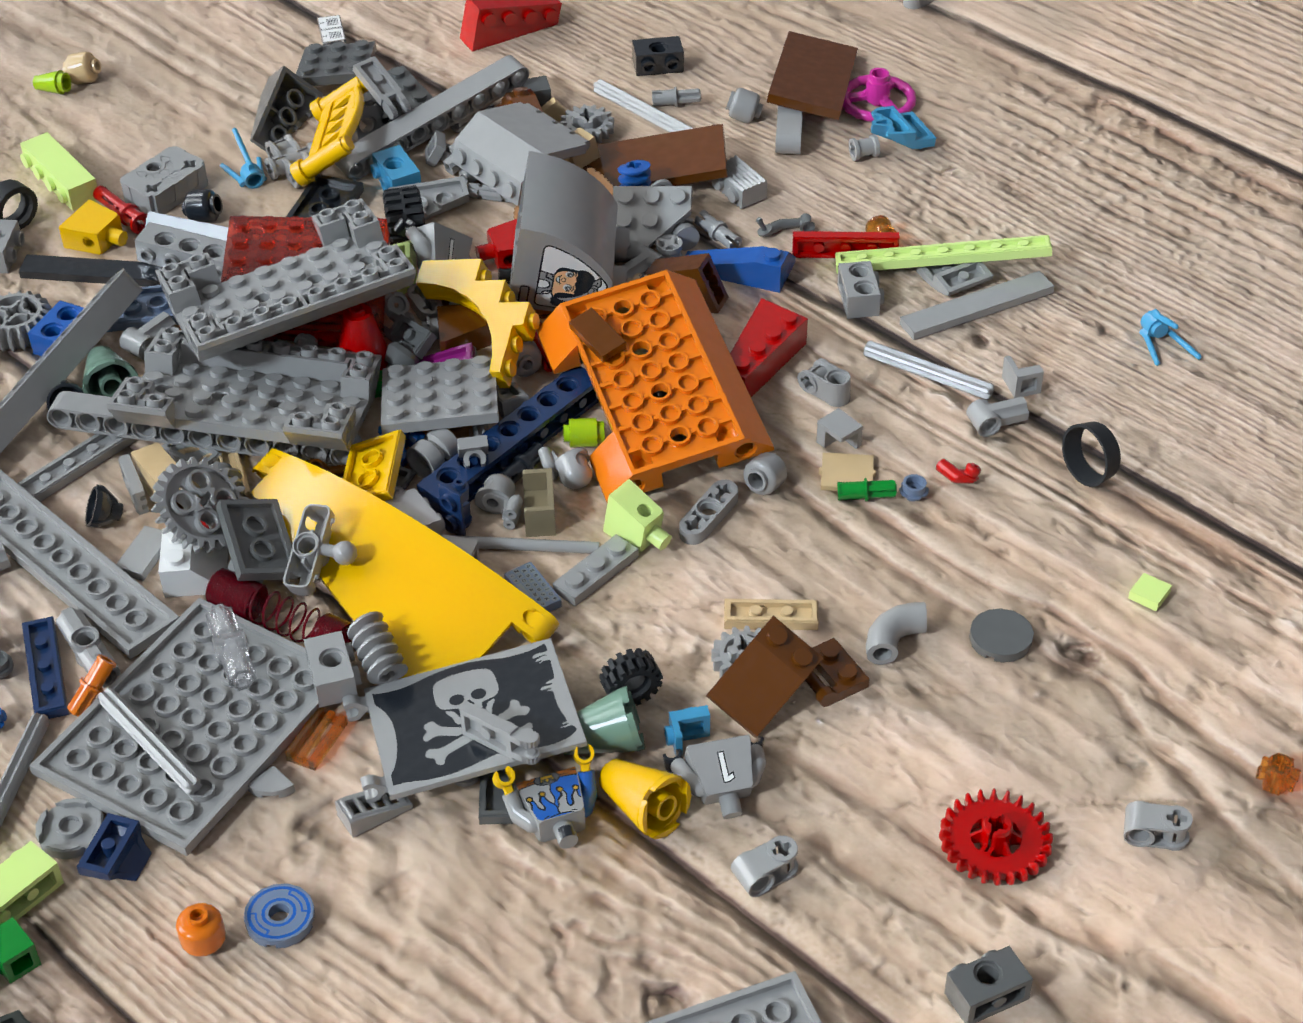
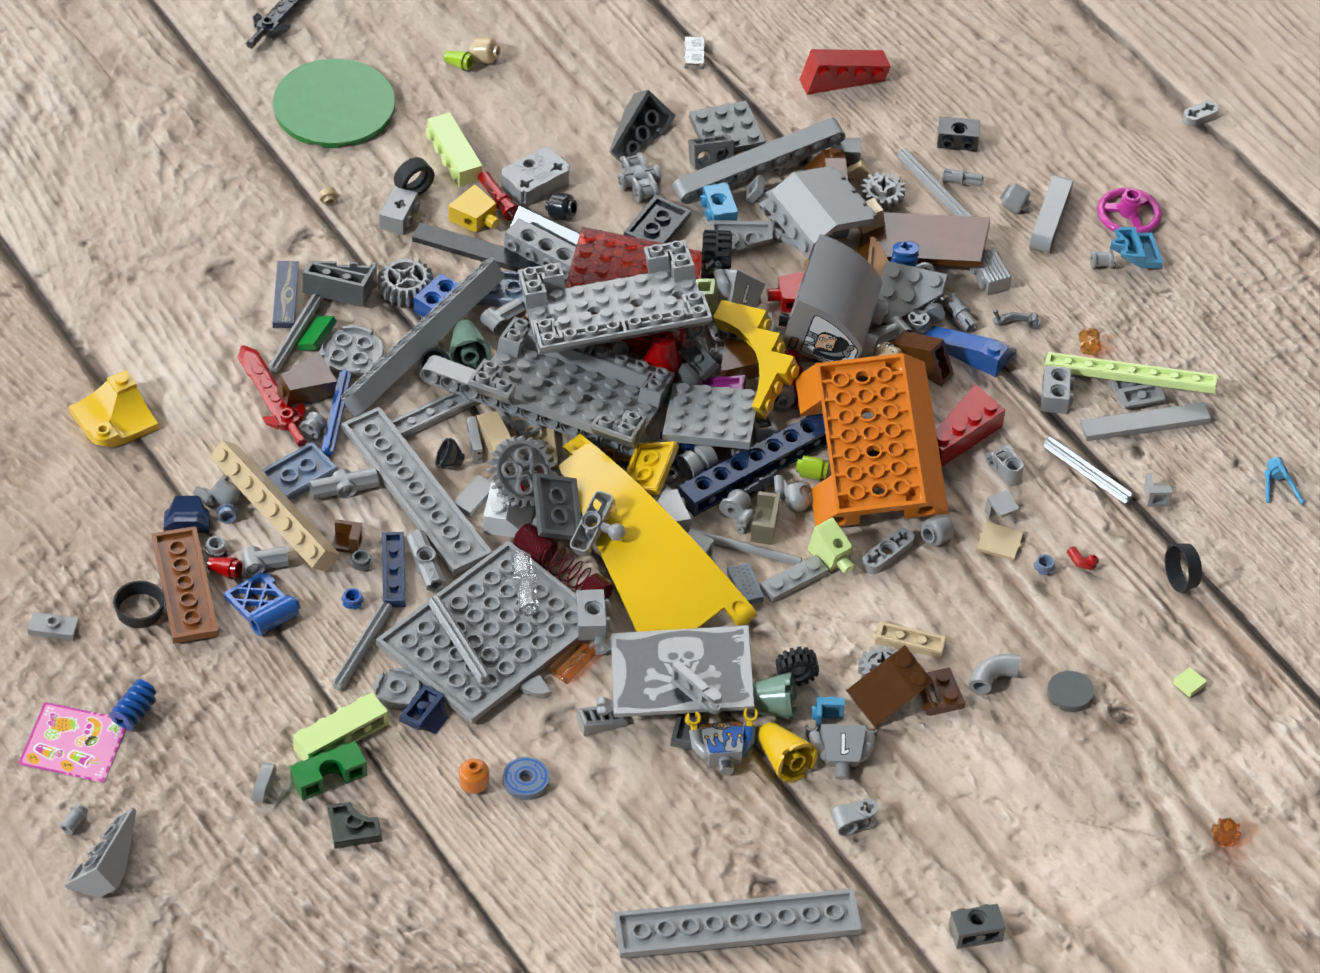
camera: 10 degrees right, 5 degrees up
orange axle [67,654,117,717] -> none
dark azure plant [220,128,267,189] -> none
yellow piece [290,76,368,187] -> none
dark grey plate [296,40,377,86] -> none
light grey piece [347,611,408,685] -> none
light grey hinge [352,56,411,120] -> none
dark blue hinge [438,478,472,536] -> none
light grey tile [457,435,488,469] -> none
reddish brown tile [569,308,626,363] -> none
reddish brown tile [766,31,858,120] -> none
red tile [792,231,900,258] -> none
green axle [837,478,897,502] -> none
red gear [939,788,1053,886] -> none
light grey piece [966,396,1029,437] -> none
light grey piece [1124,801,1193,851] -> none

